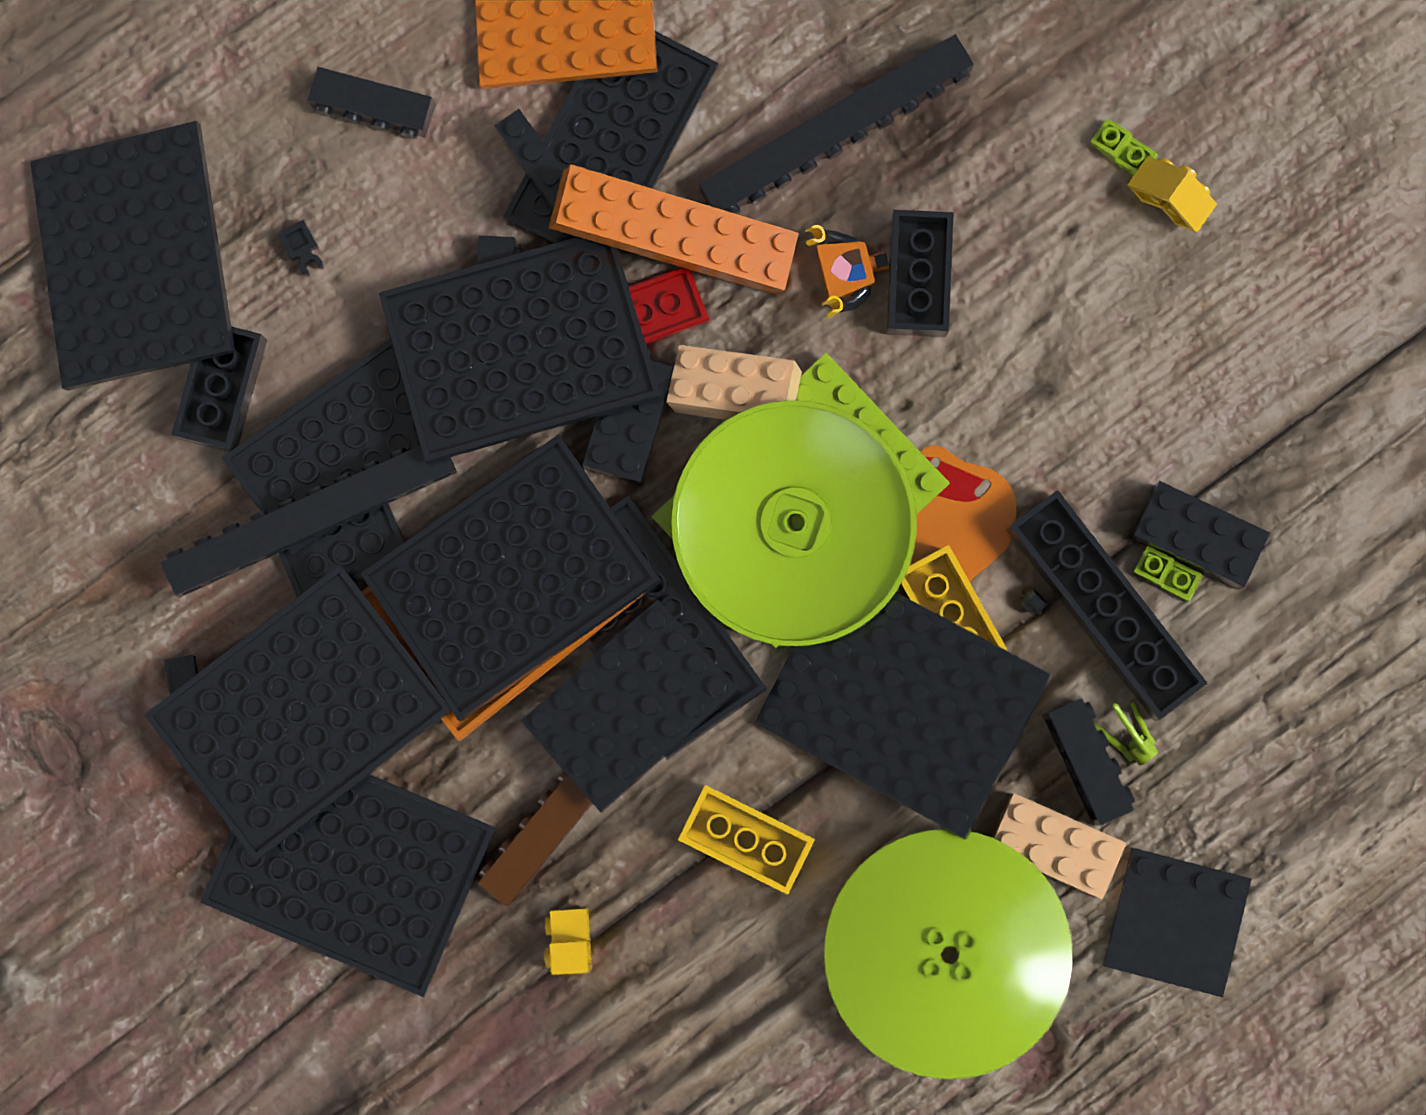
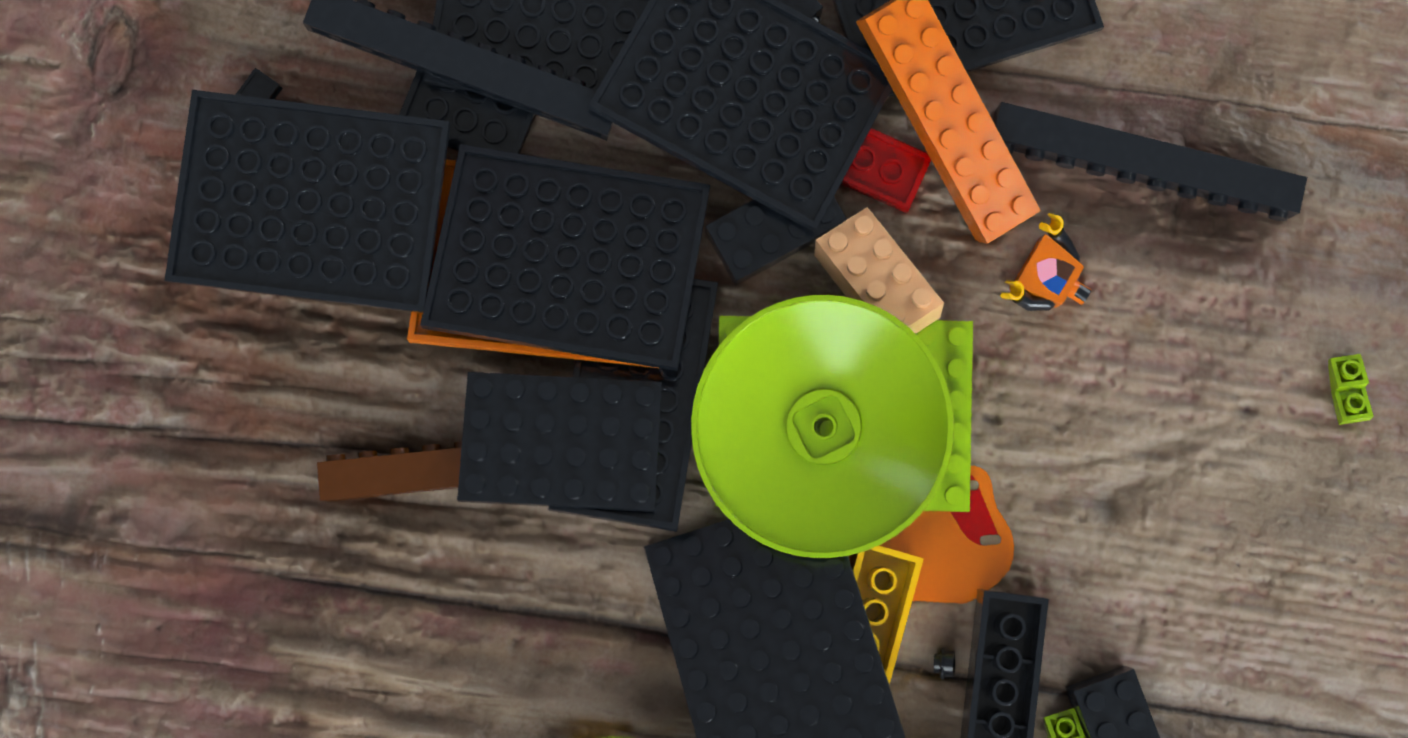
camera: 30 degrees right, 0 degrees up
black plate [200,774,496,997] -> none
yellow brick [545,908,592,975] -> none
yellow brick [678,785,815,895] -> none
black brick [887,210,954,337] -> none
yellow brick [1128,156,1217,233] -> none

